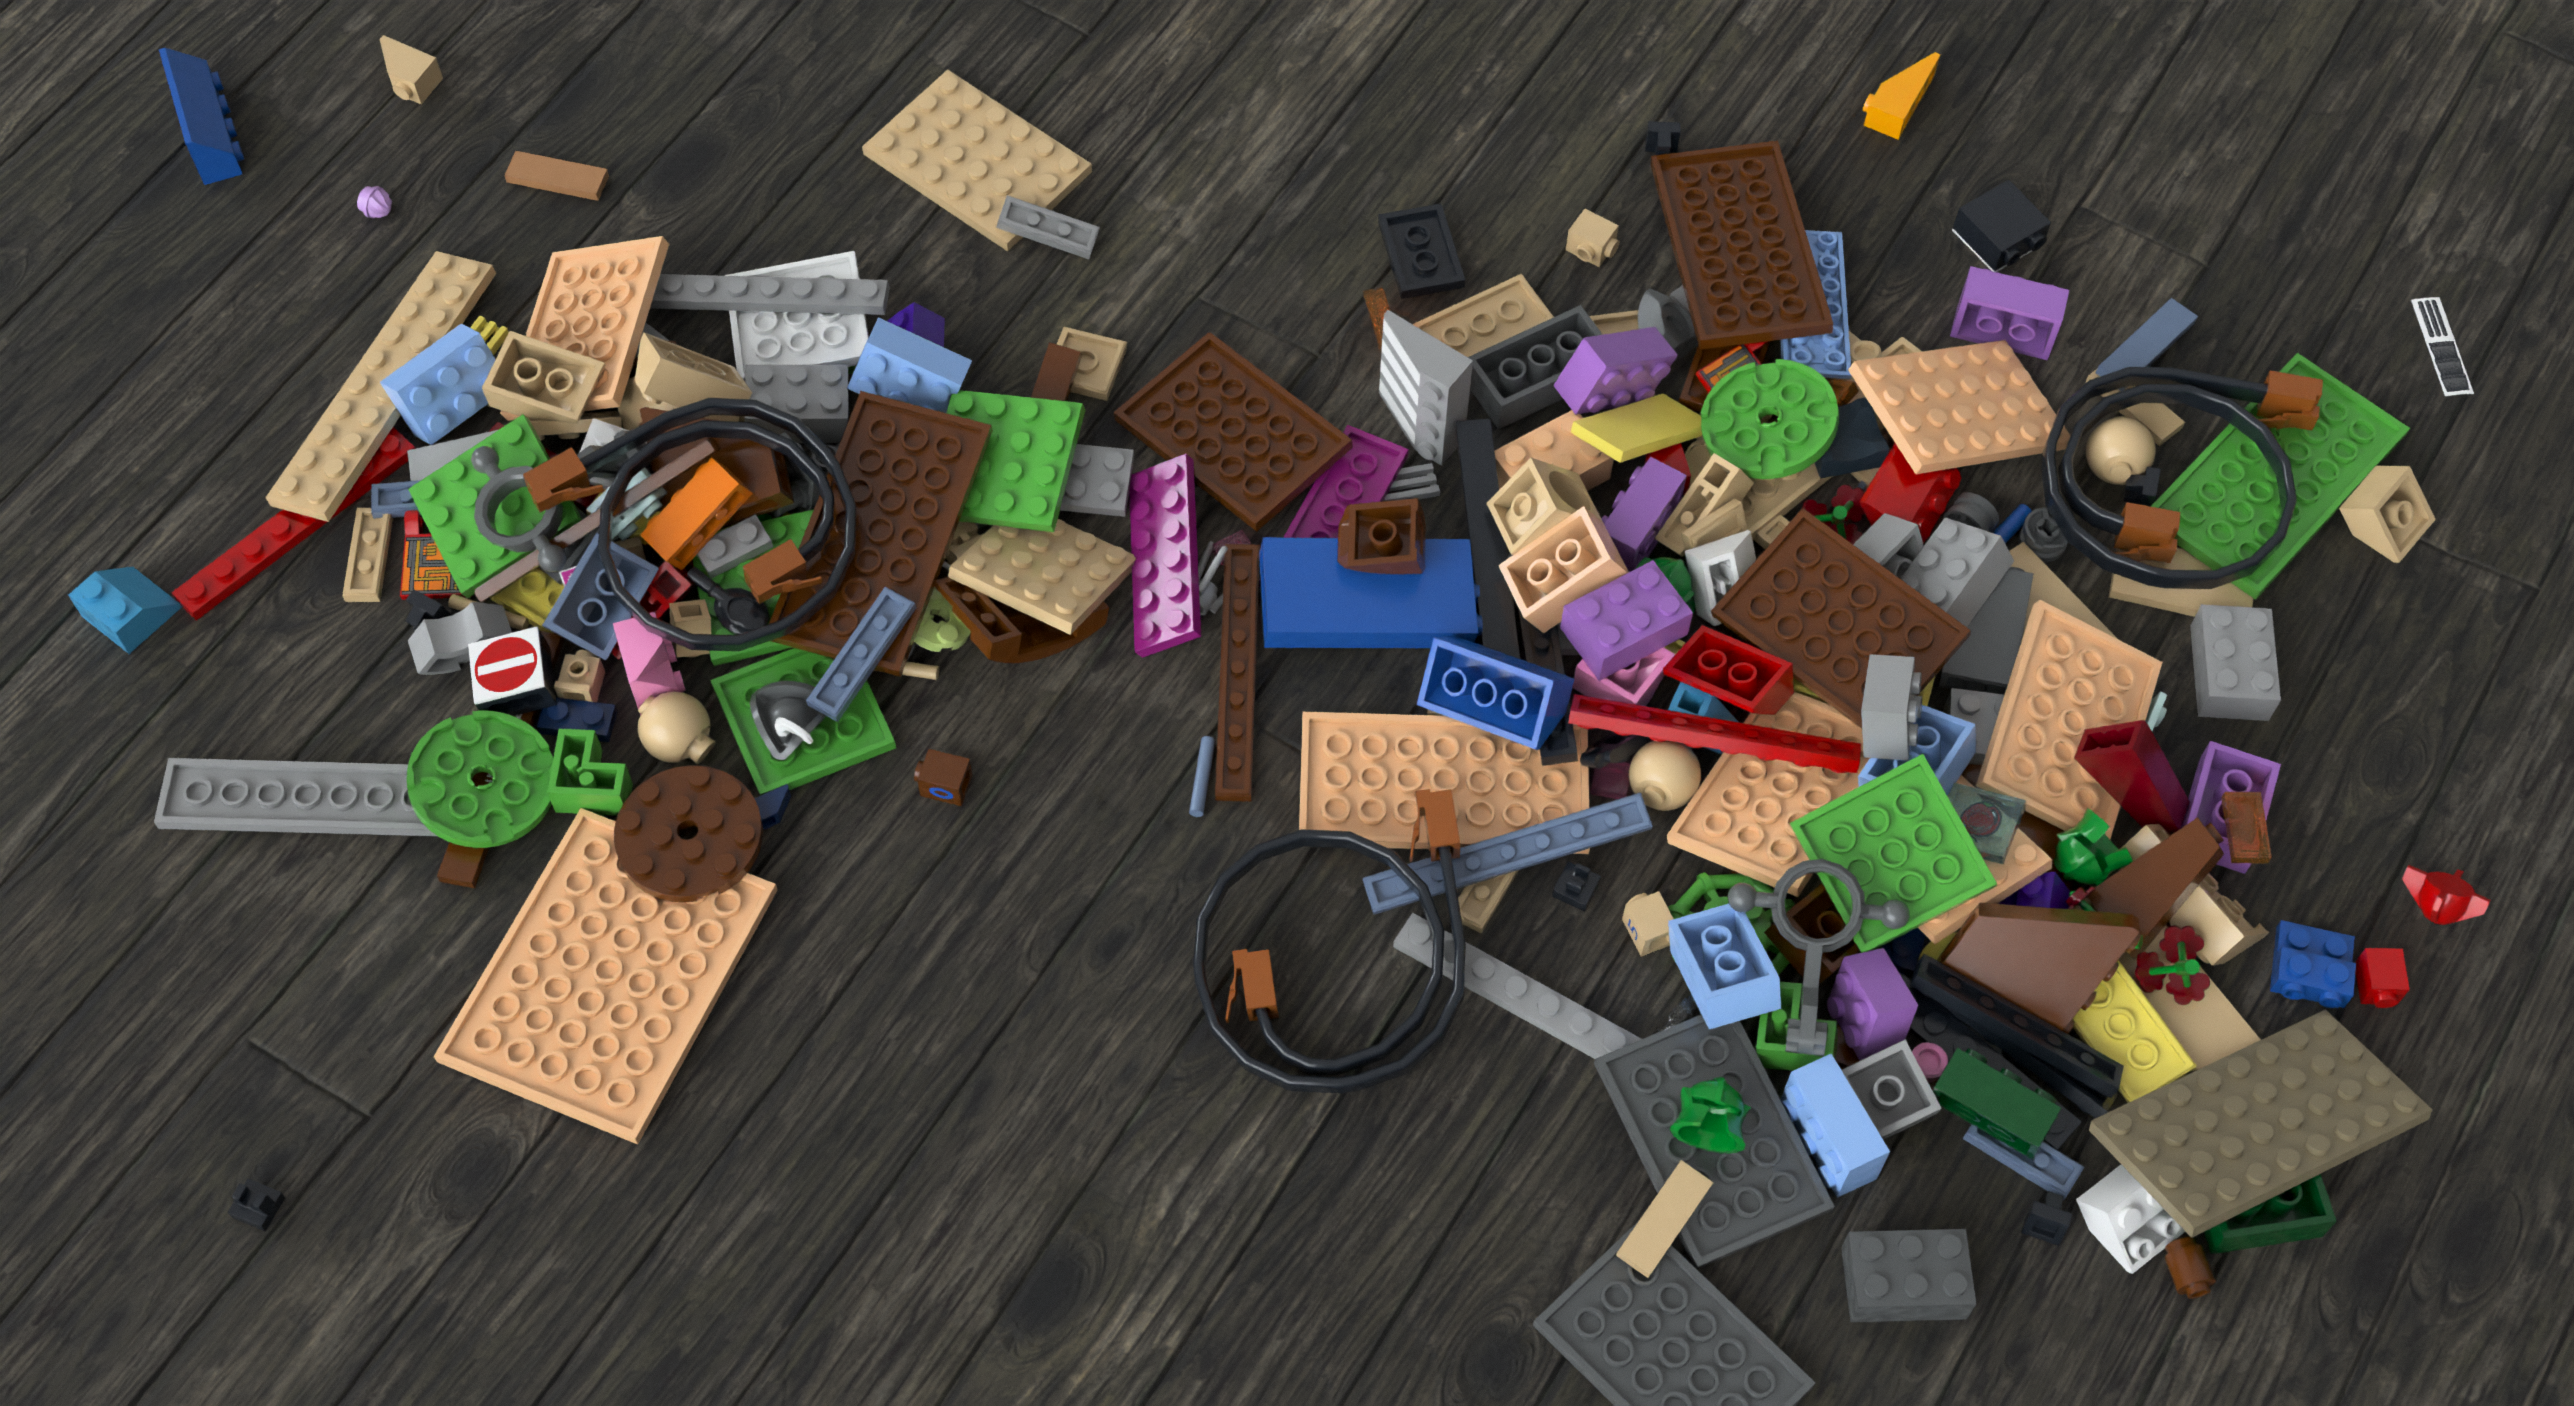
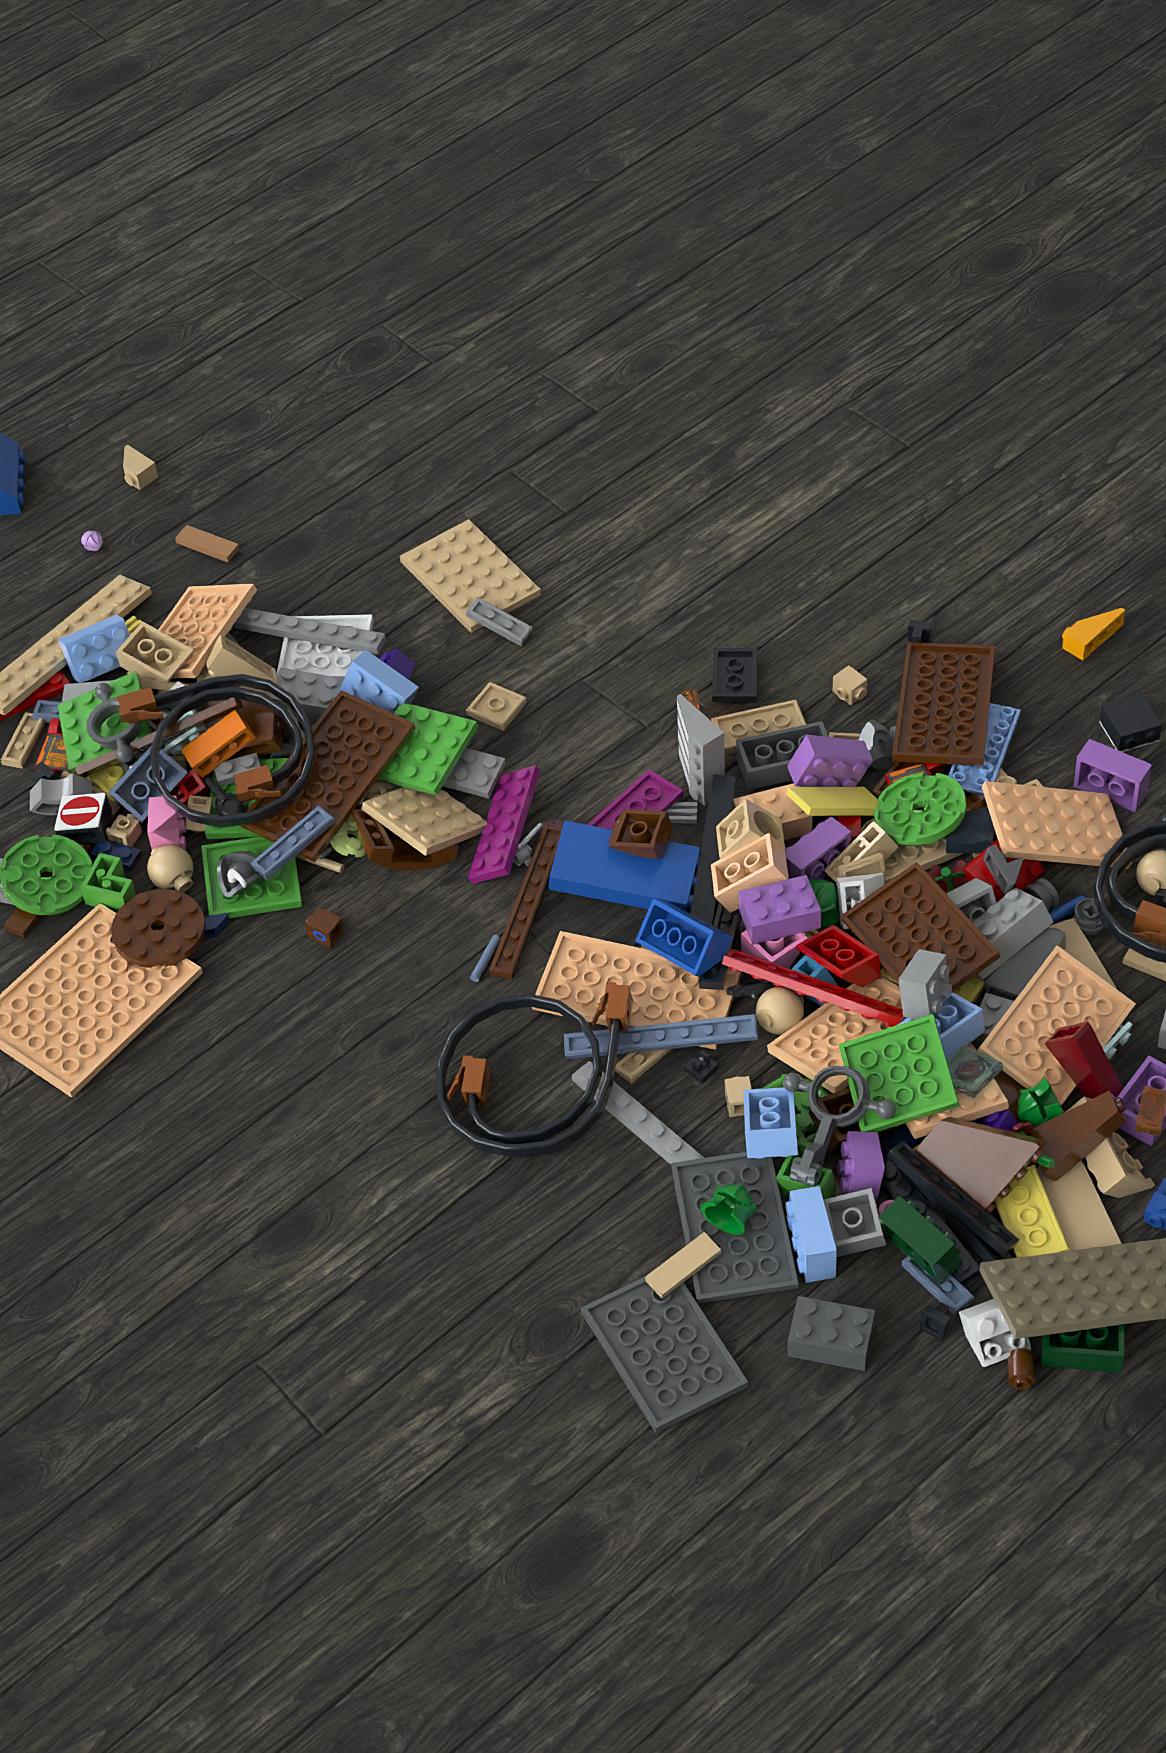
camera: 20 degrees right, 10 degrees down
reddish brown tile [1031,342,1083,401] -> none
reddish brown plate [1113,332,1353,532] -> none
clear pink tile [1590,762,1631,799] -> none
dark red plant [2135,925,2210,1005] -> none
none -> dark grey slope [983,844,1023,896]

